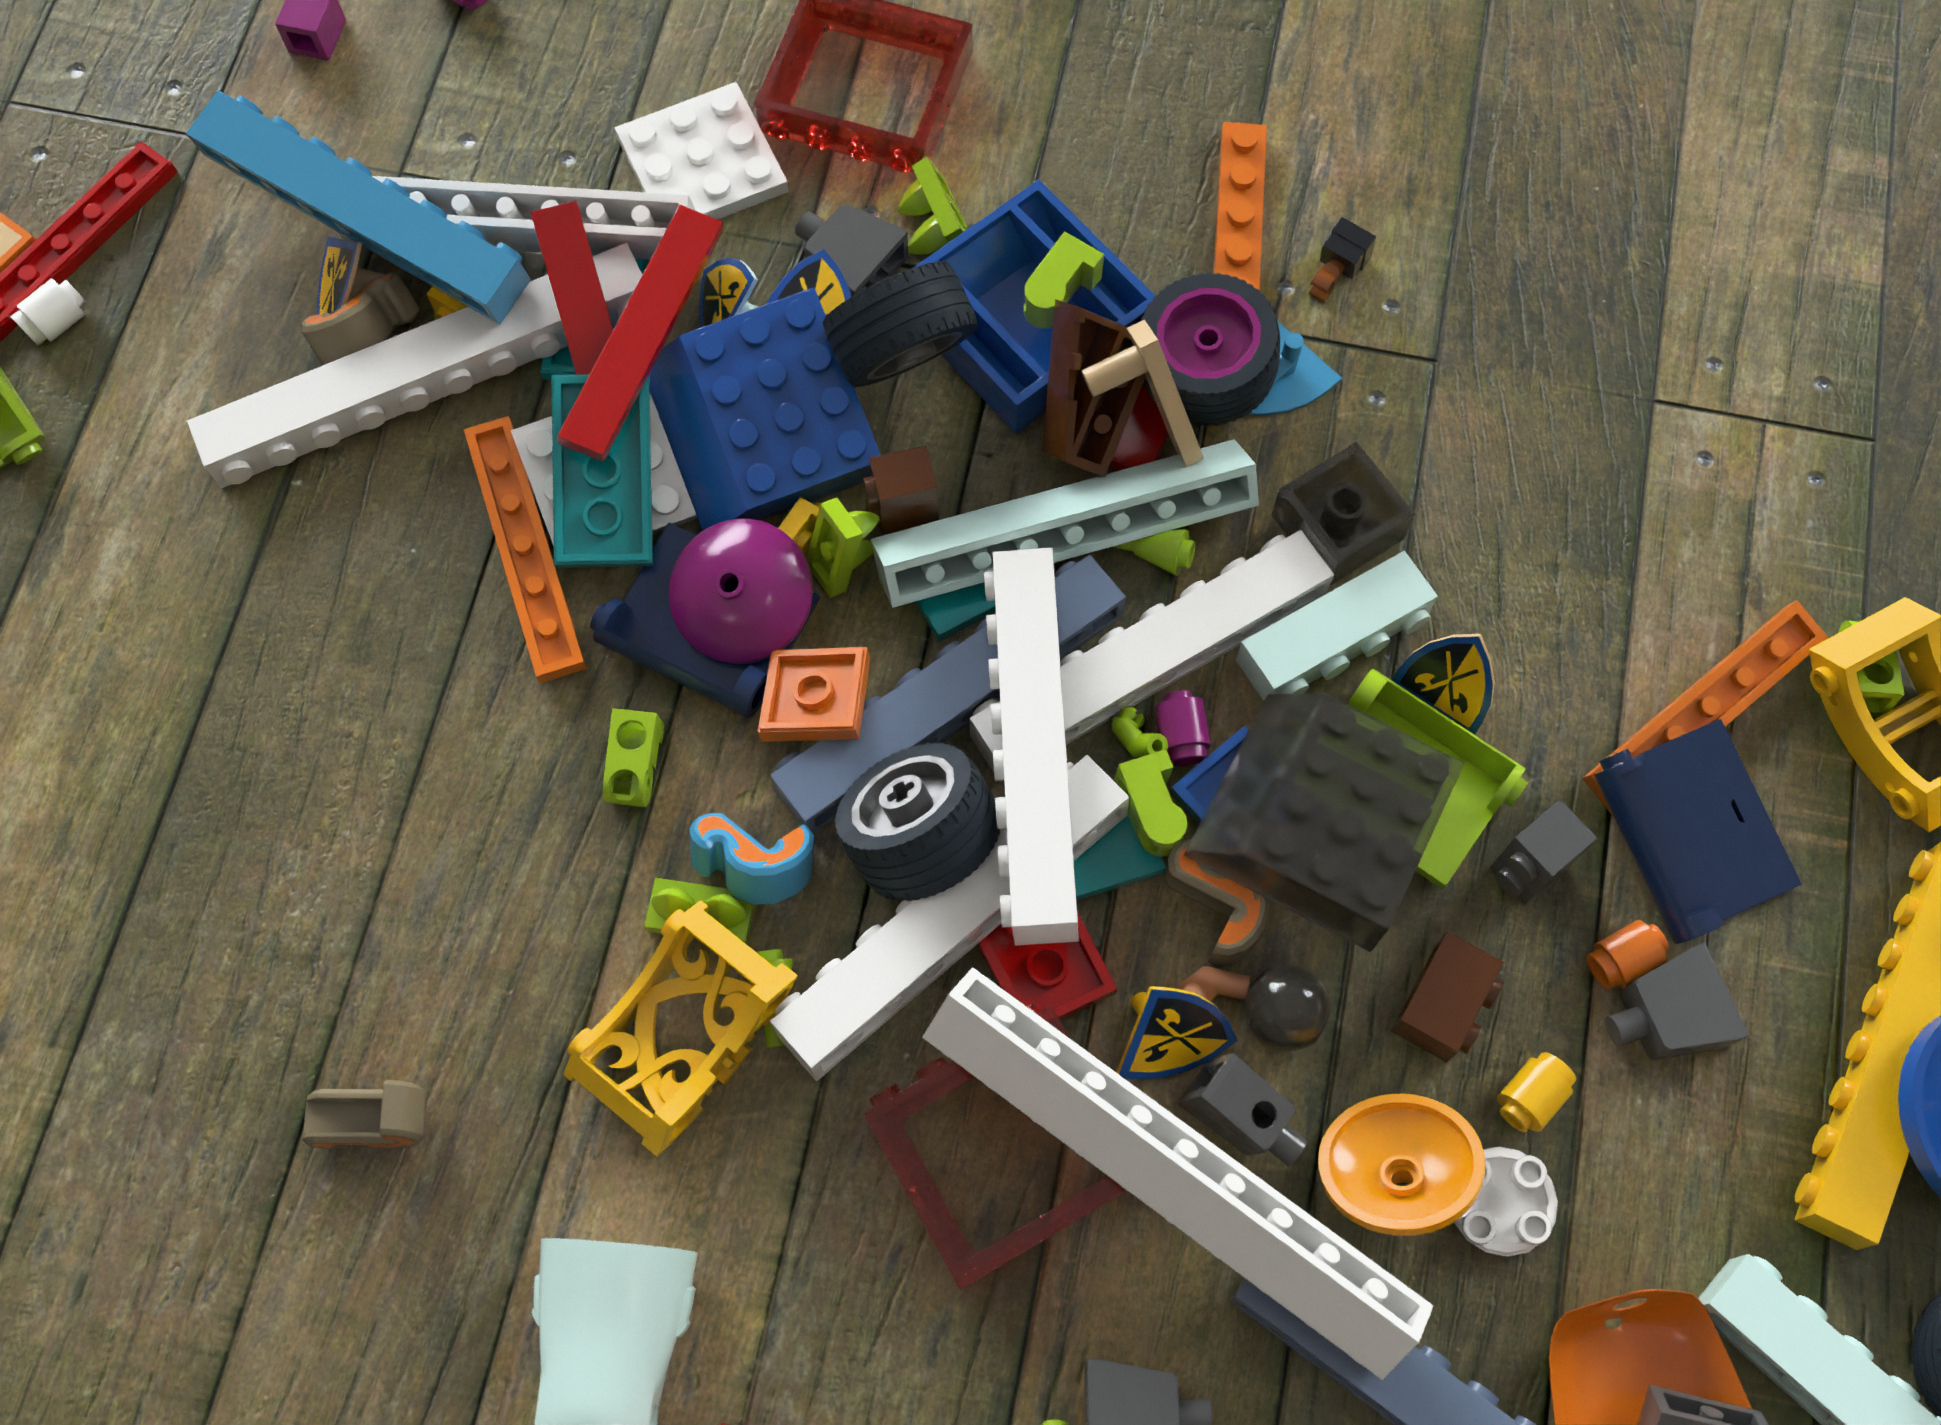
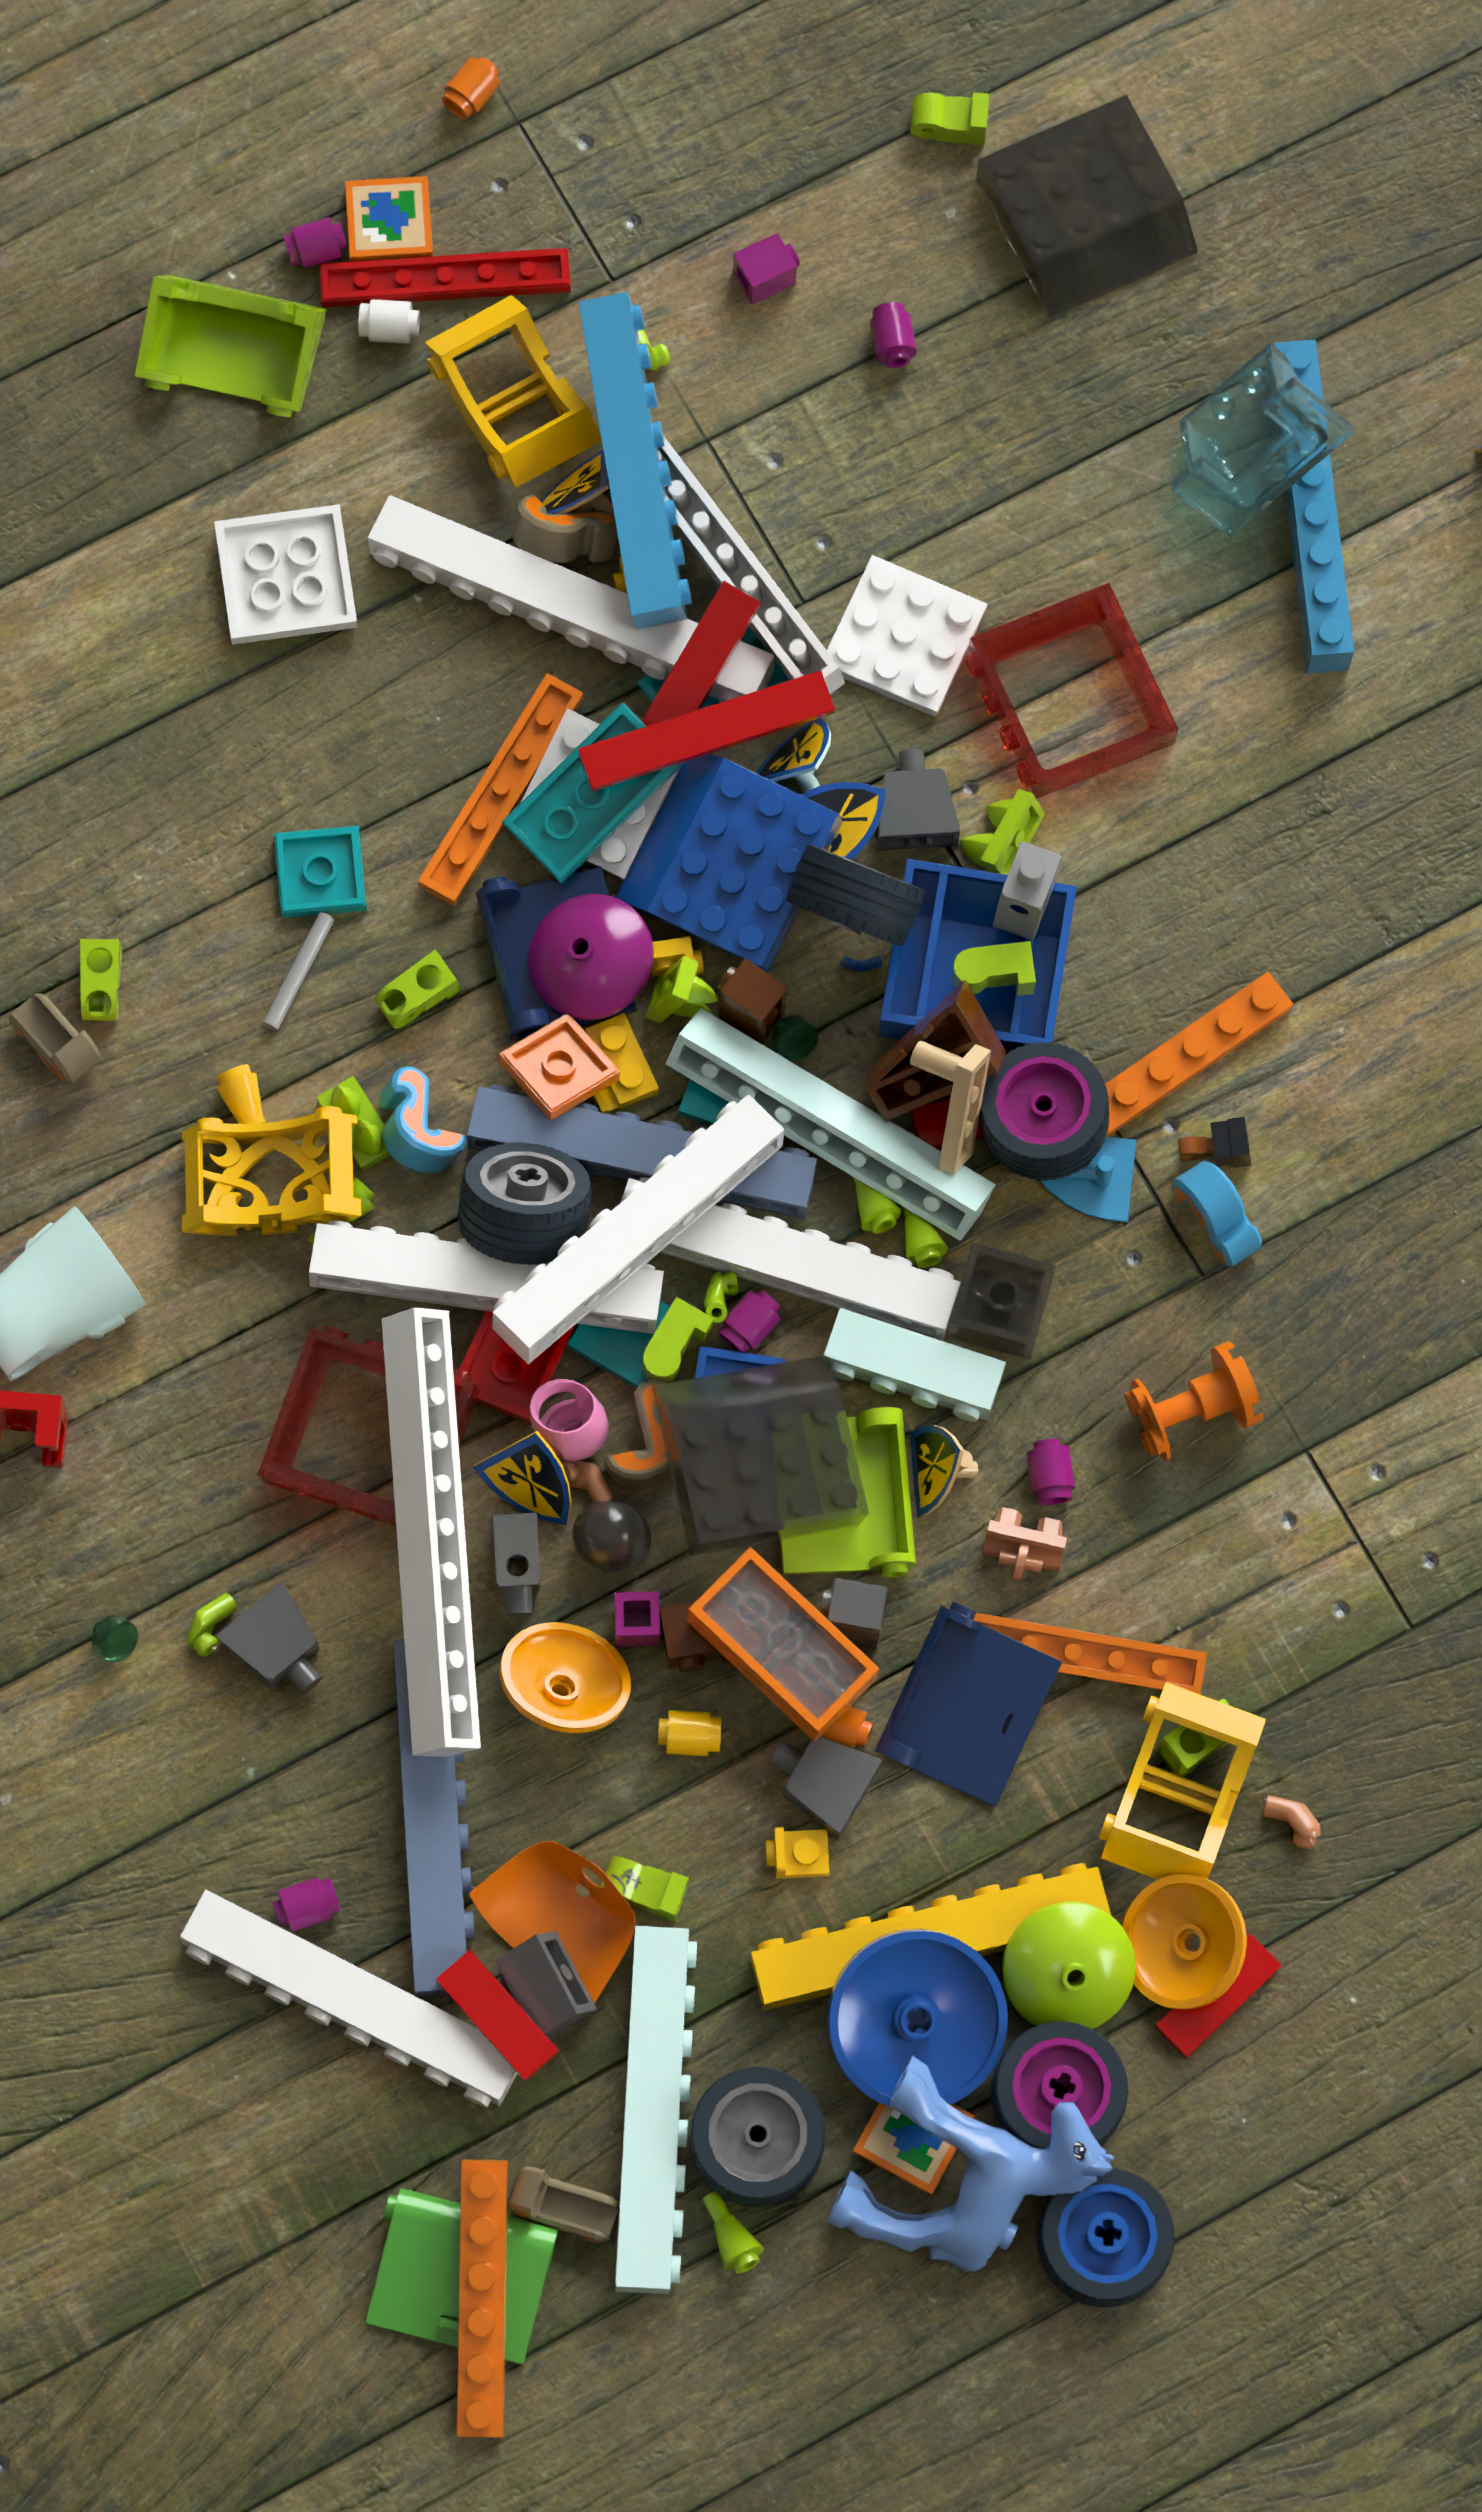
camera: 45 degrees right, 5 degrees up
white dish [1454,1147,1558,1257] -> none
none -> lime leg [80,939,122,1021]
none -> white plate [214,504,358,645]
none -> yellow cone [216,1064,266,1124]
none -> light grey bar [262,912,335,1031]
none -> teal tile [274,825,367,918]
none -> yellow window [425,295,602,488]
none -> bright pink helmet [529,1379,609,1462]
none -> yellow plate [585,1013,659,1114]
none -> lime leg [600,1856,689,1923]
none -> magenta brick [614,1591,660,1647]
none -> clear brick [687,1547,880,1742]
none -> yellow bracket [766,1827,830,1879]
none -> clear green tile [772,1015,818,1061]
none -> blue leg [839,955,882,972]
none -> lime cone [902,1206,948,1268]
none -> nougat hips [982,1507,1067,1581]
none -> light grey torso [993,842,1062,941]
none -> magenta brick [1026,1439,1075,1506]
none -> orange piece [1124,1341,1263,1461]
none -> dark azure animal [1171,1161,1262,1268]

